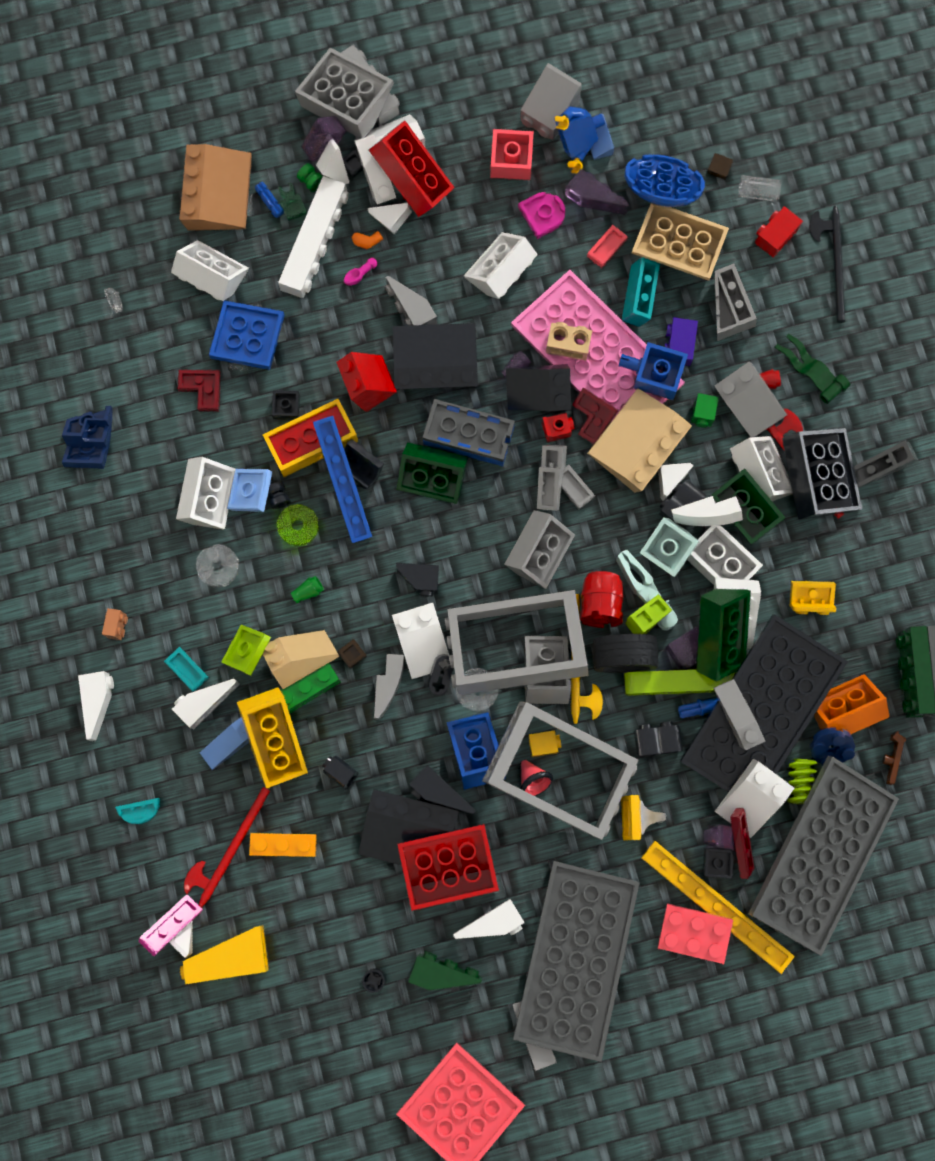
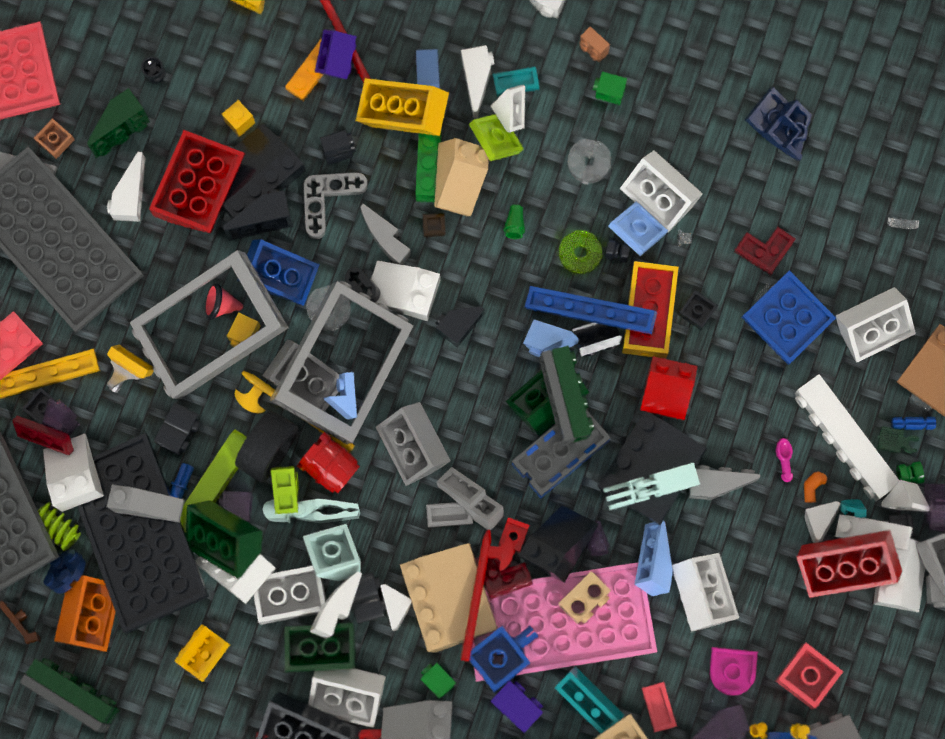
camera: 125 degrees right, 0 degrees up
none -> nougat piece [34,118,75,159]
none -> yellow brick [222,100,255,137]
none -> light grey beam [304,173,368,239]
none -> dark purple brick [315,30,356,79]
none -> light blue slope [324,372,357,419]
none -> red piece [461,530,514,661]
none -> white slope [491,85,525,132]
none -> light blue slope [523,320,579,357]
none -> dark green piece [539,345,594,446]
none -> green brick [593,72,627,105]
none -> light aqua arm [603,463,700,510]
none -> light blue slope [634,521,673,596]
none -> clear piece [677,229,691,246]
none -> teal tile [840,499,867,518]

